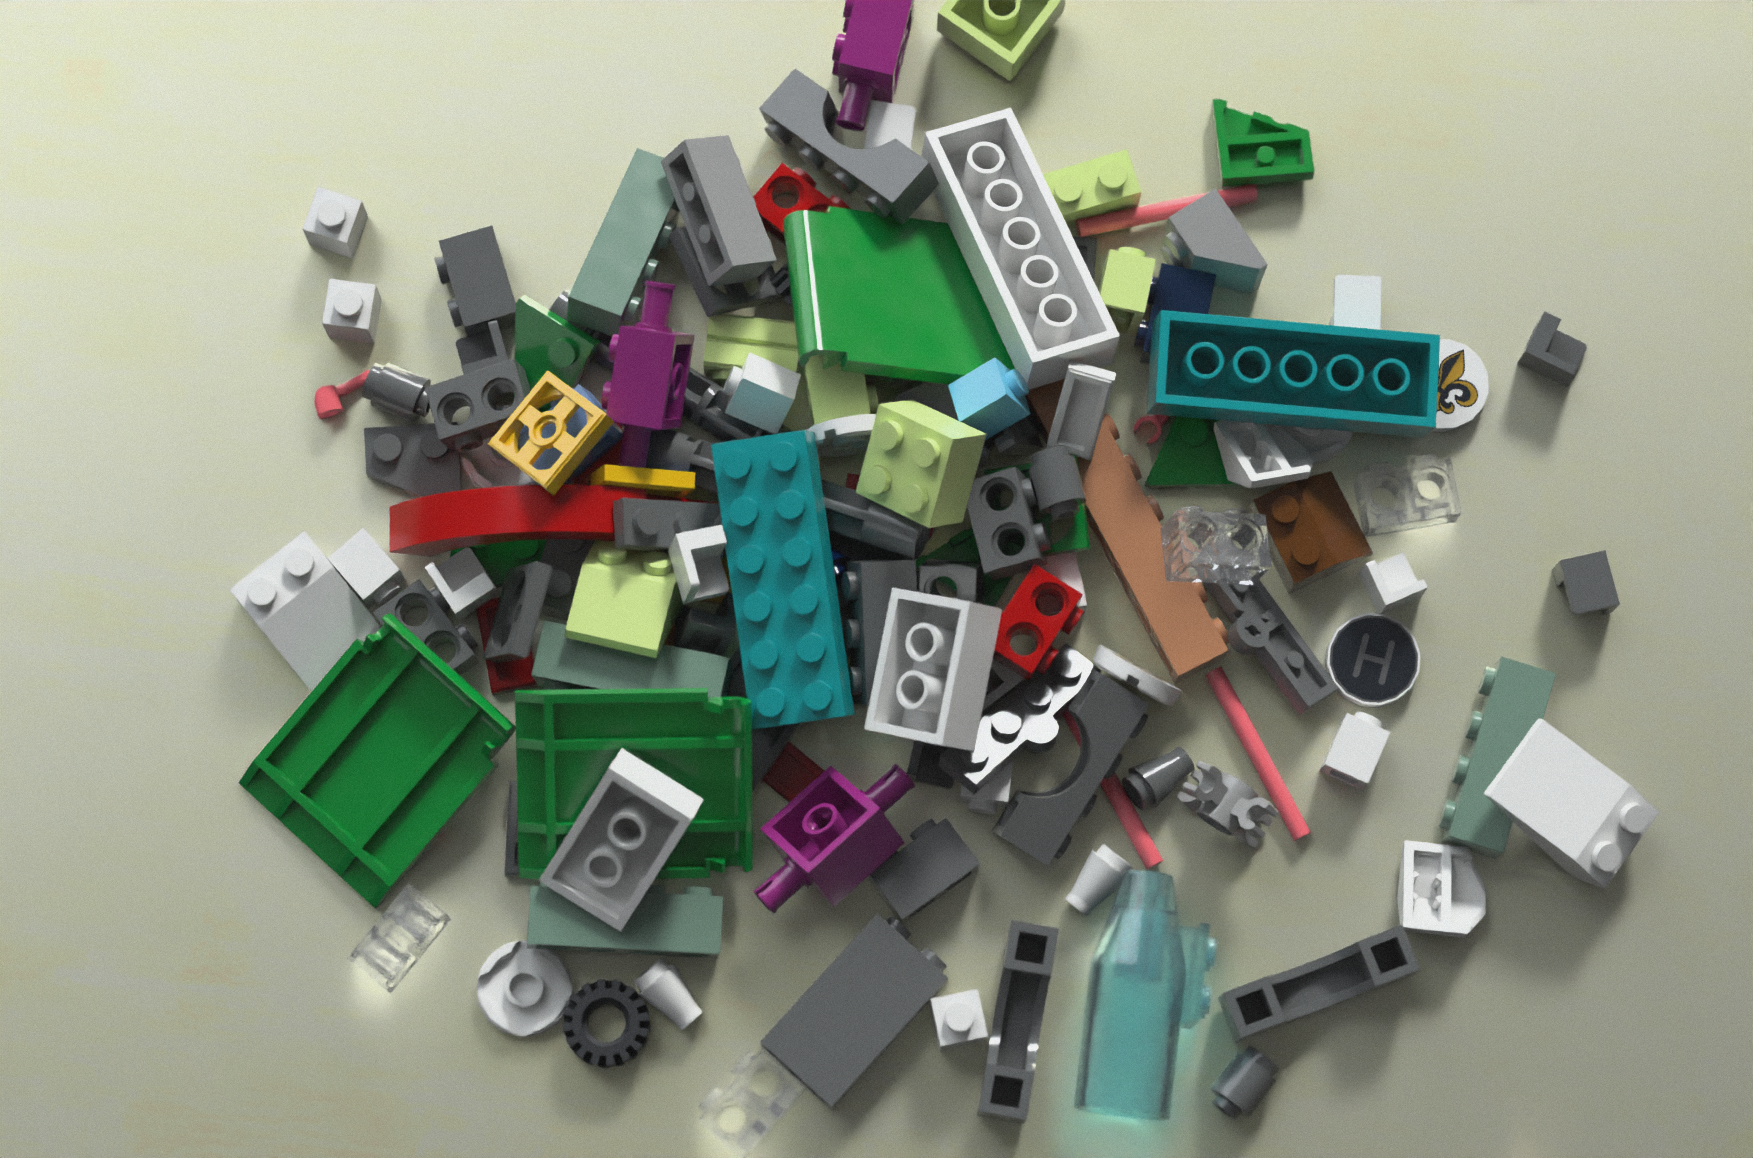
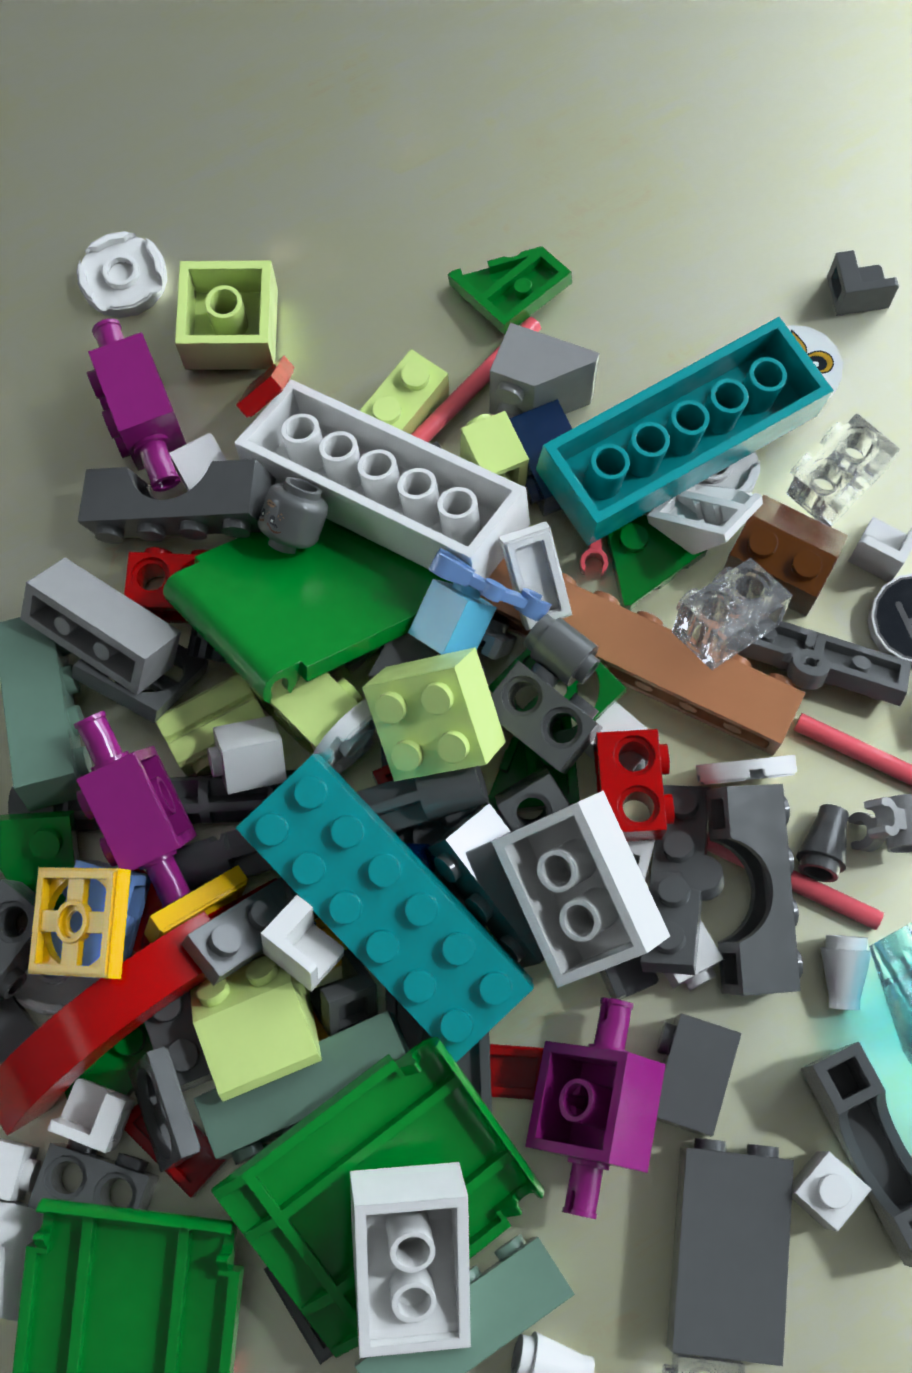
camera: 30 degrees left, 5 degrees down
white panel [1329,275,1382,330] -> none
none -> red tile [236,355,295,418]
none -> dark grey head [258,477,328,554]
none -> medium blue piece [428,548,552,621]

